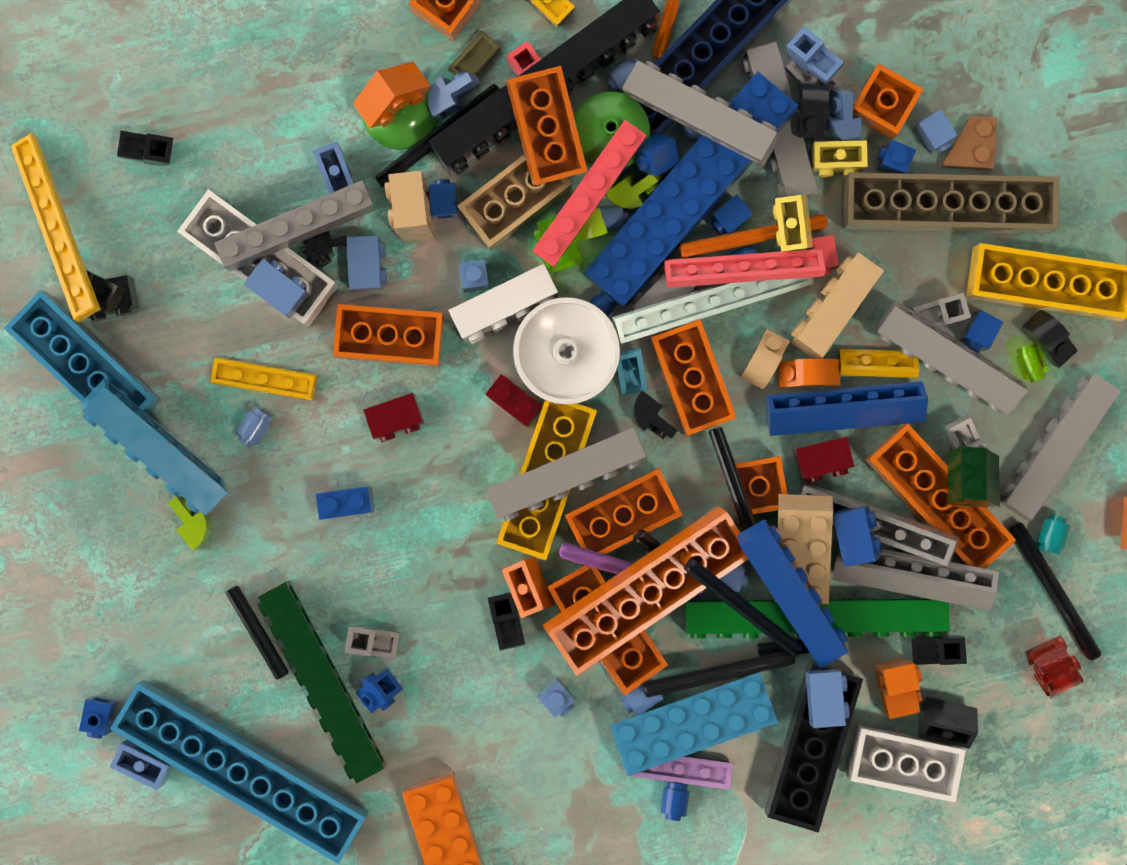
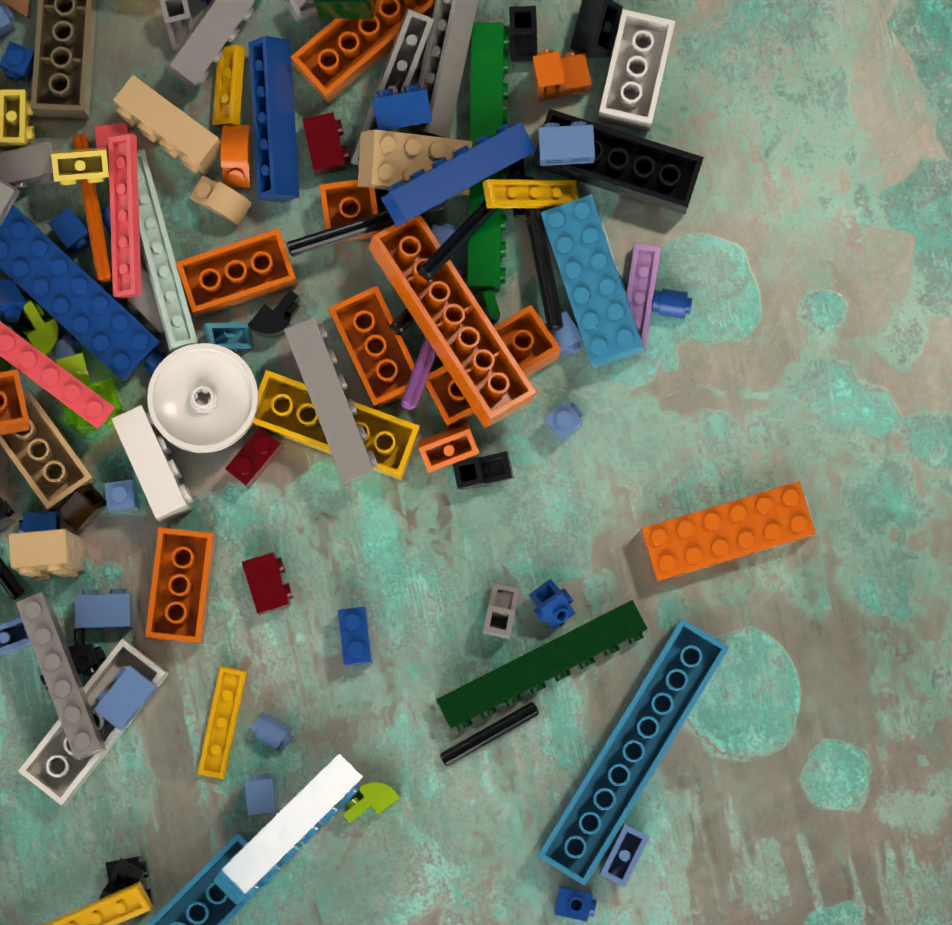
camera: 85 degrees left, 5 degrees down
none -> dark brown brick [58,484,107,531]
none -> medium blue brick [244,773,280,815]
none -> yellow tile [482,179,579,208]
none -> green tile [483,290,500,322]

